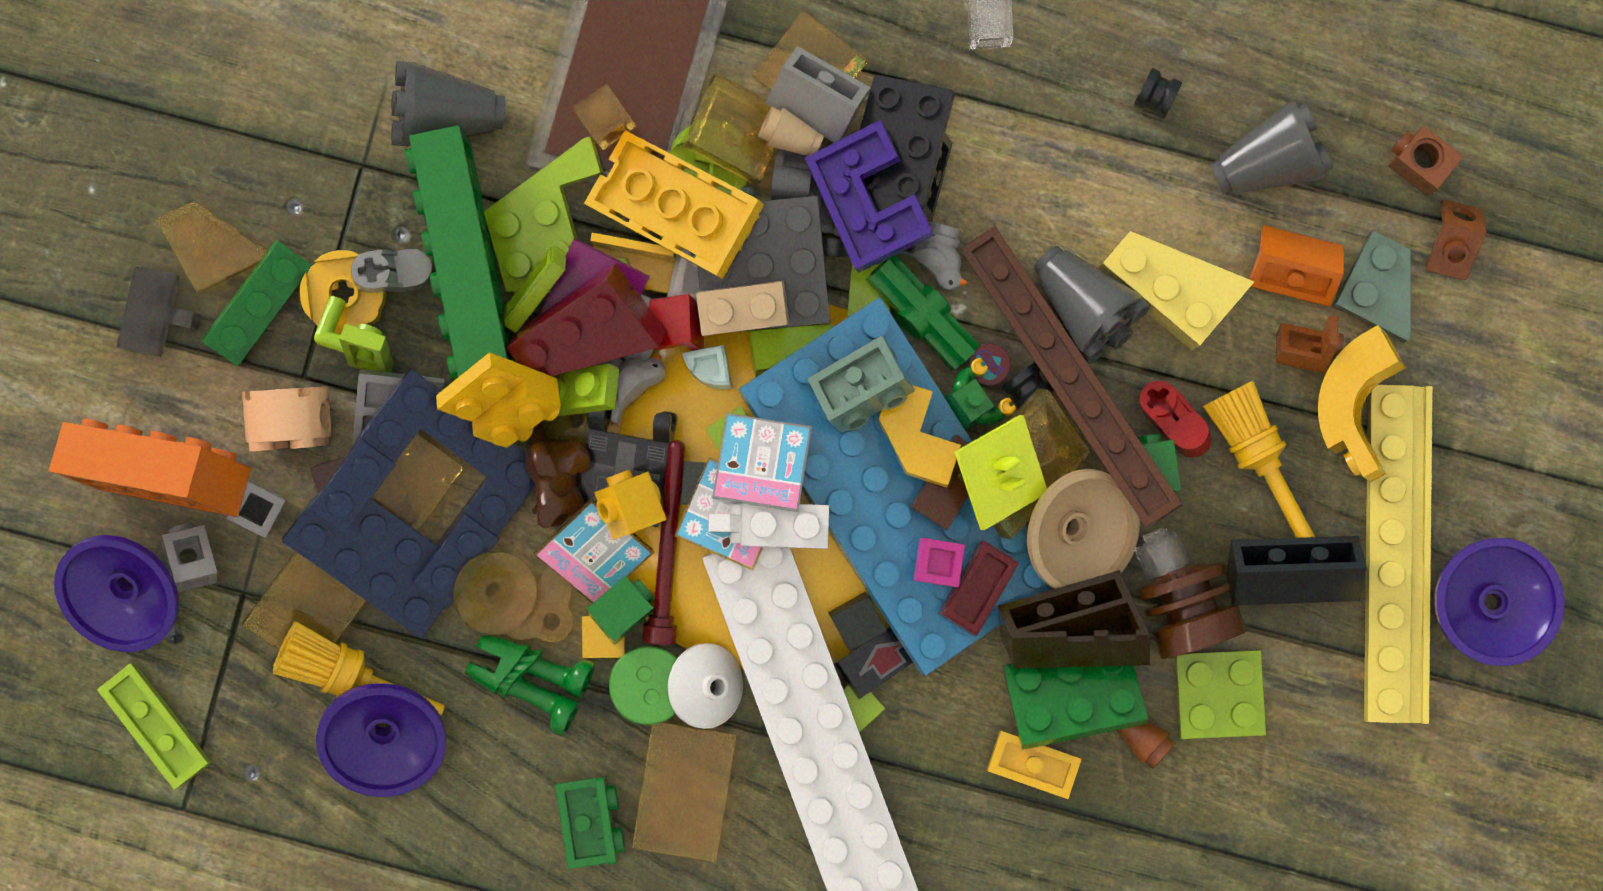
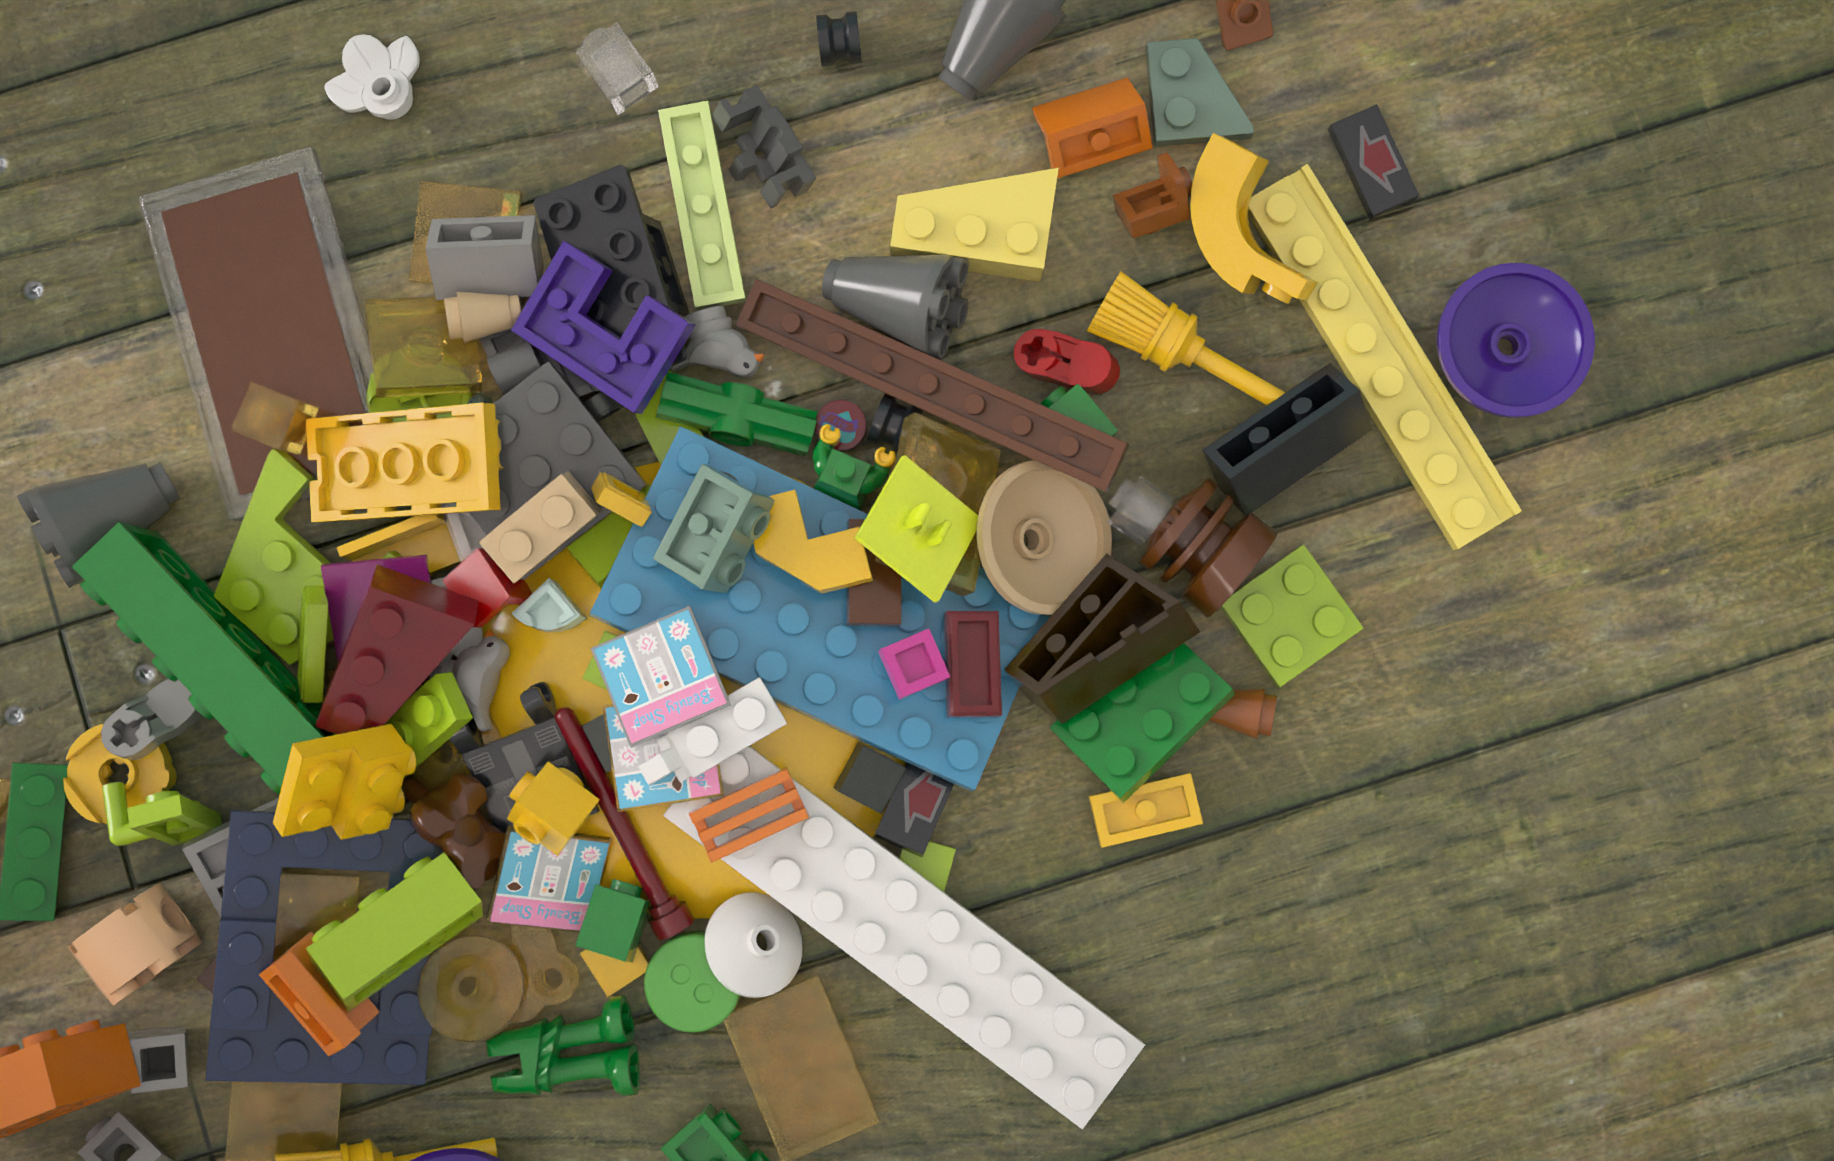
camera: 30 degrees left, 0 degrees up
none -> orange panel [259,931,380,1056]
none -> lime brick [306,852,483,1012]
none -> yellow tile [591,472,652,527]
none -> yellowish green plate [658,101,746,311]
none -> orange tile [689,767,809,863]
none -> dark grey piece [712,85,816,209]
none -> black tile [1328,104,1419,220]

